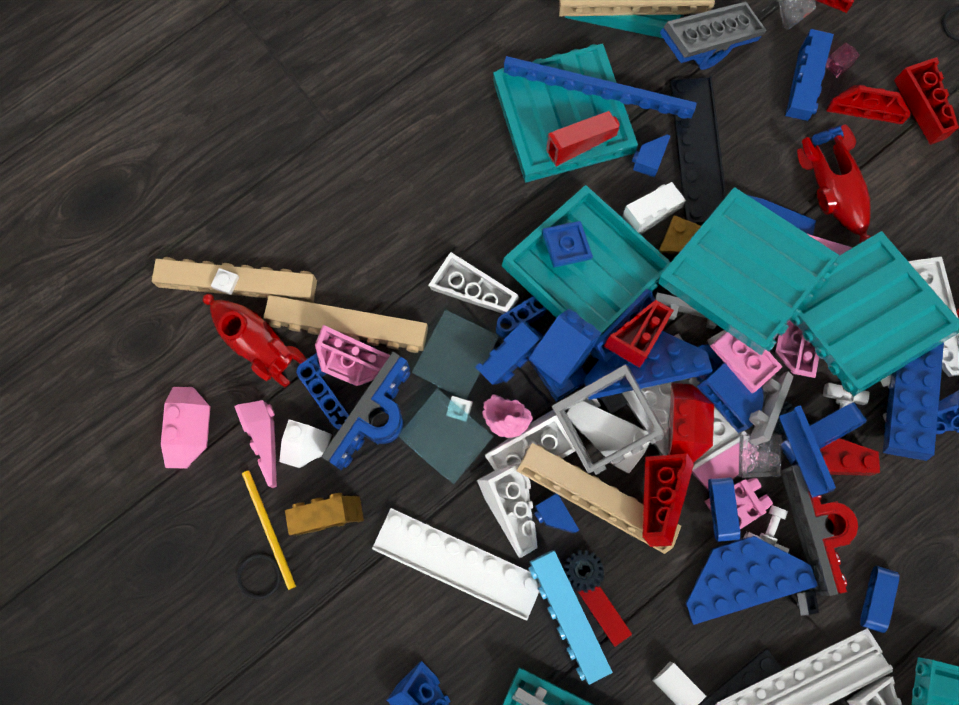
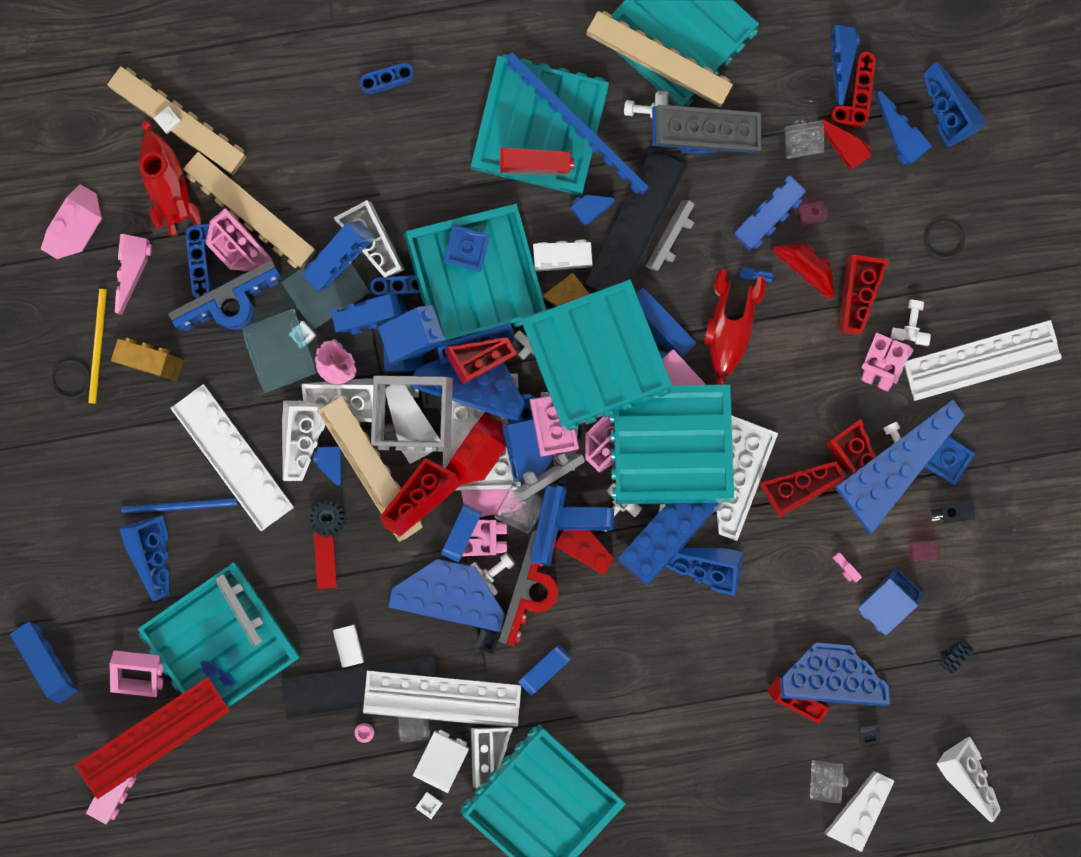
camera: 25 degrees right, 10 degrees up
white slope [279,420,332,468] -> none
medium azure brick [528,550,613,685] -> none
none -> blue piece [121,498,237,514]
none -> blue wedge [303,221,375,292]
none -> blue beam [359,63,414,94]
none -> white bar [624,91,669,118]
none -> light grey hinge [645,200,695,271]

